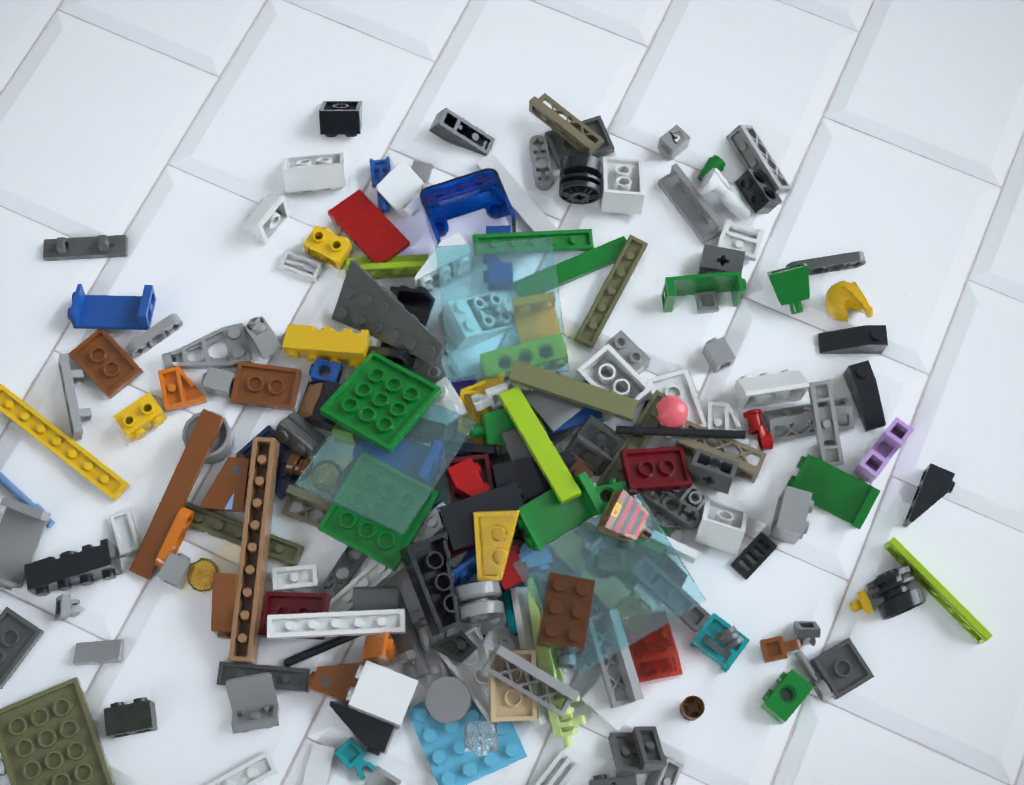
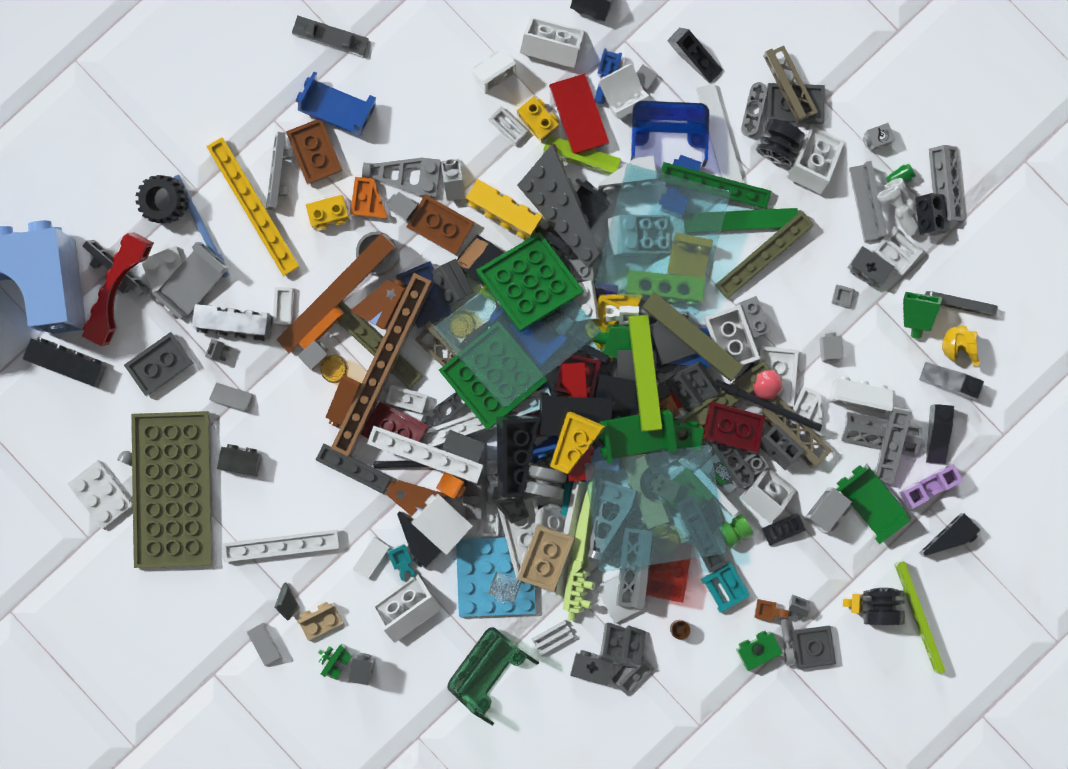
camera: 20 degrees right, 15 degrees up
light grey beam [126,313,183,358] -> none
light grey bracket [226,672,280,734] -> none
reddish brown wheel [285,453,314,480] -> none
blue brick [309,358,343,384] -> none
light grey tile [425,676,472,723] -> none
light grey fence [483,645,580,717] -> none
reddish brown brick [536,572,595,654] -> none
torso [596,490,653,542] -> none
green panel [661,271,746,313] -> none
dark grey wheel [716,625,744,653] -> none
red connector [743,409,773,451] -> none
none -> bright green wheel [718,514,754,549]

